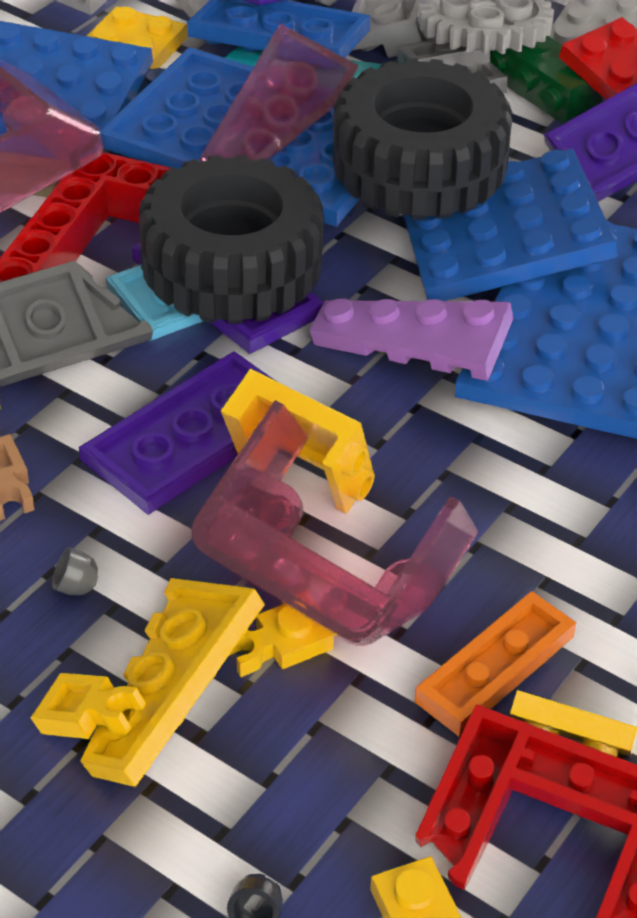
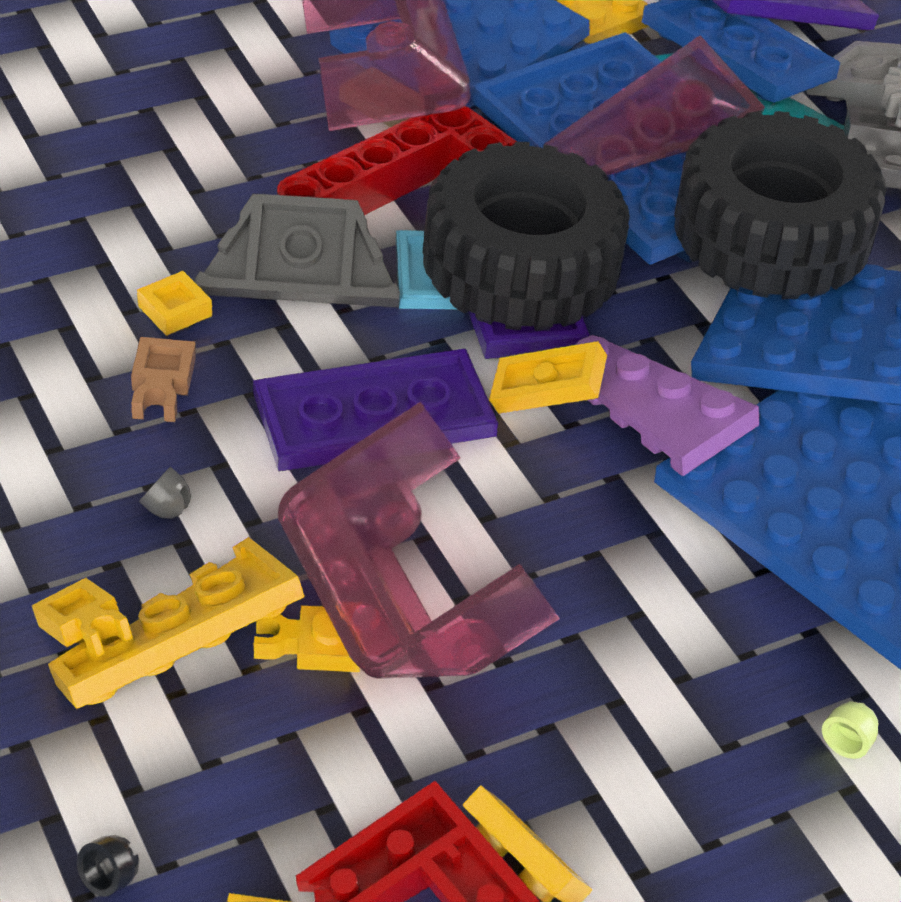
camera: 25 degrees right, 0 degrees up
yellow panel [221,369,375,513] -> none
orange plate [414,591,577,737] -> none
none -> yellow plate [489,341,607,414]

